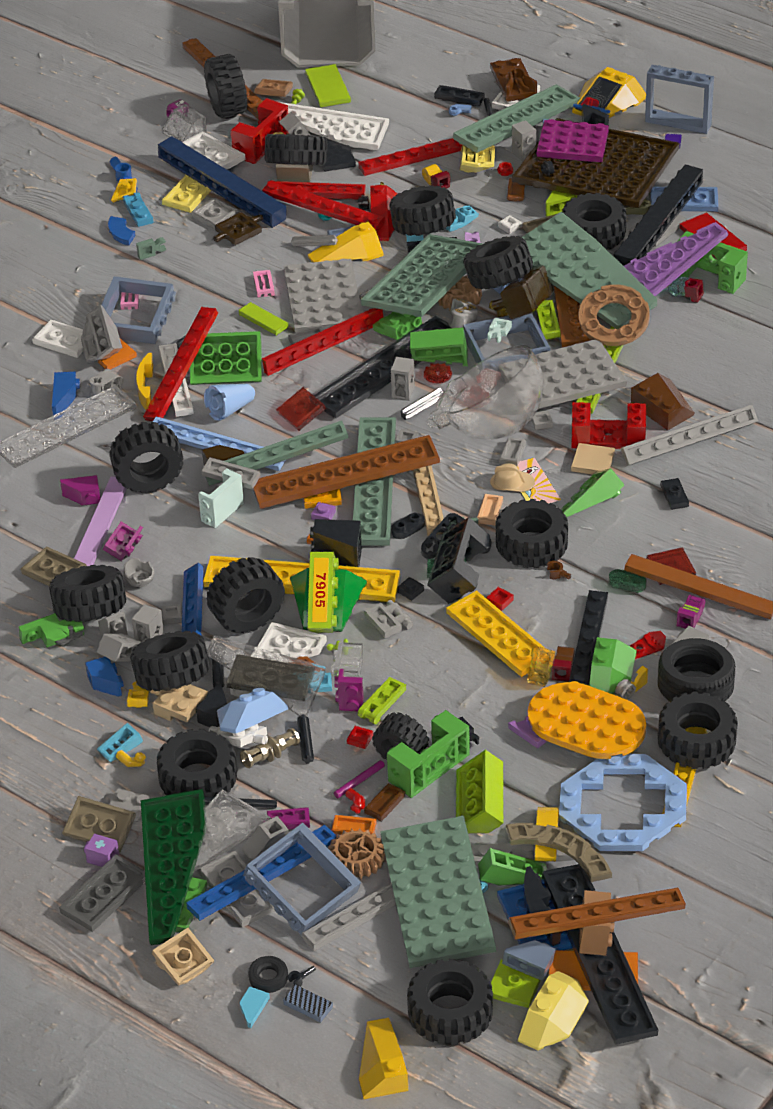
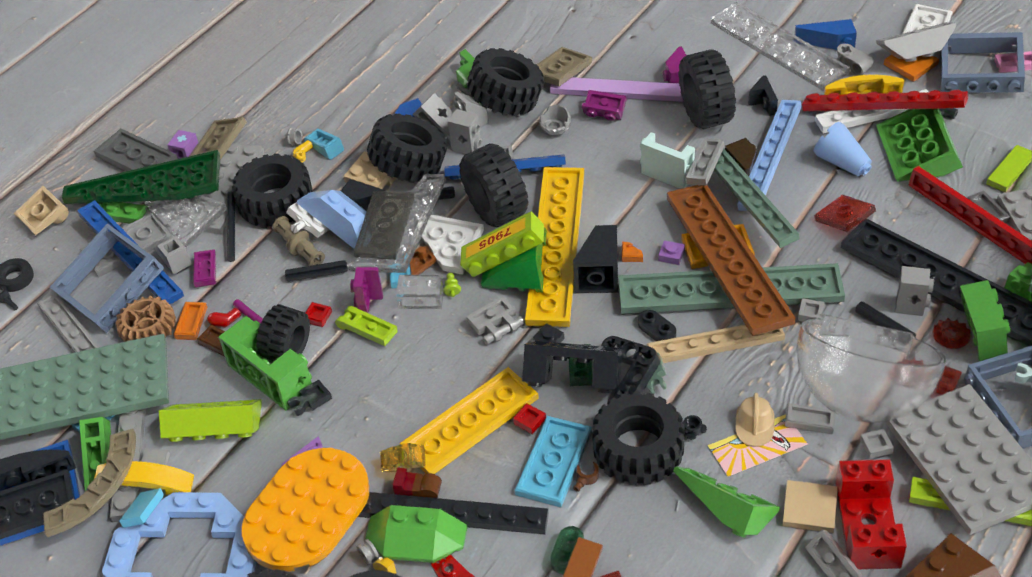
camera: 90 degrees right, 5 degrees up
light nougat tile [477,494,503,526] -> none
none -> medium azure tile [119,488,164,528]
none -> light grey plate [285,128,303,147]
none -> medium azure tile [515,416,592,507]

